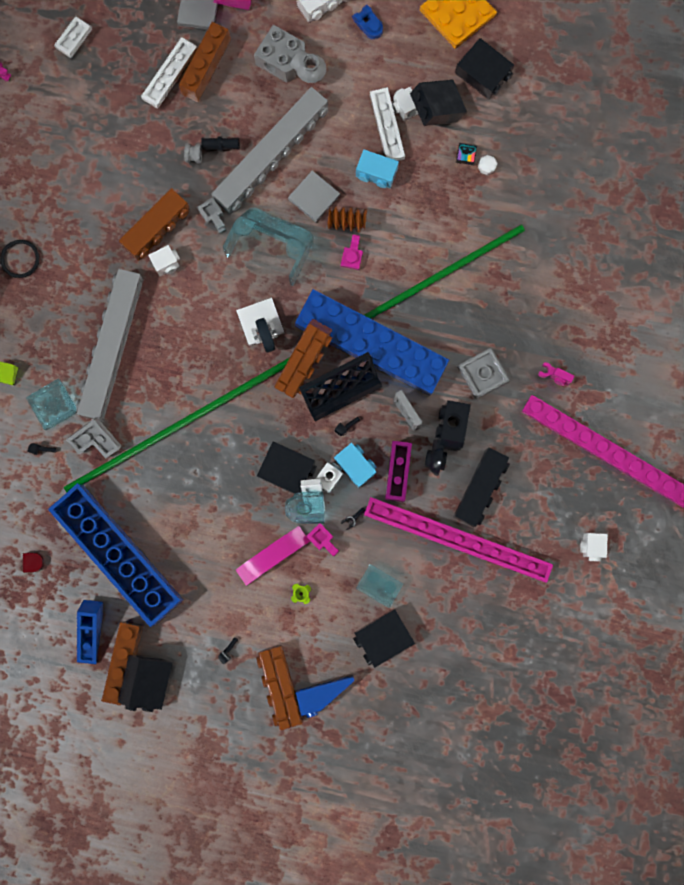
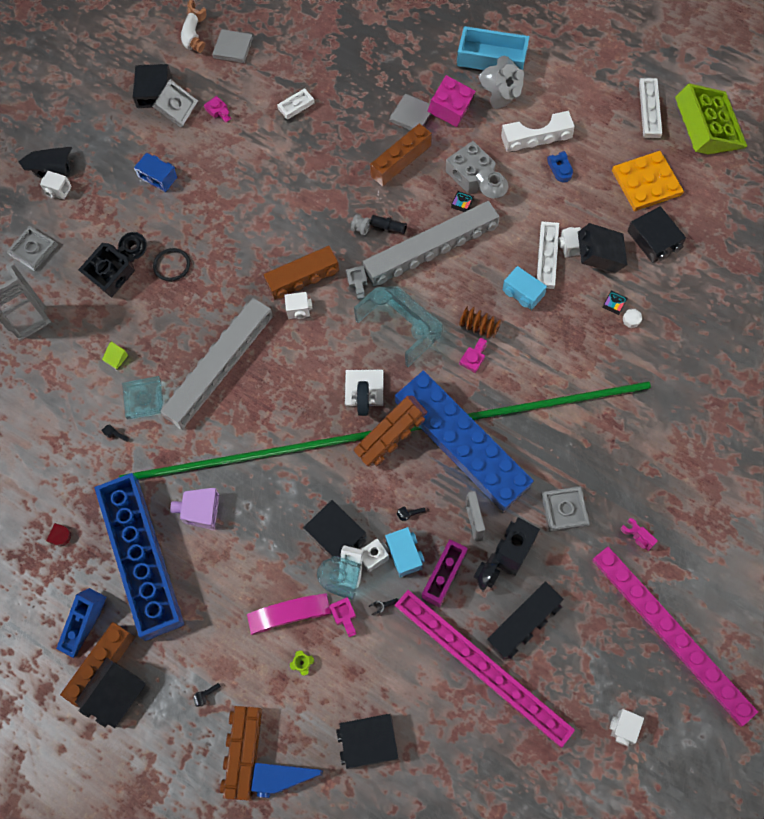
camera: 25 degrees right, 15 degrees down
light grey plate [66,417,122,459] -> none
white plate [141,37,197,109] -> none
light grey tile [288,171,340,223] -> none
black fence [299,352,382,422] -> none
clear light blue plate [356,564,403,608] -> none
none -> lavender torso [171,488,219,530]
none -> tile [451,191,474,212]

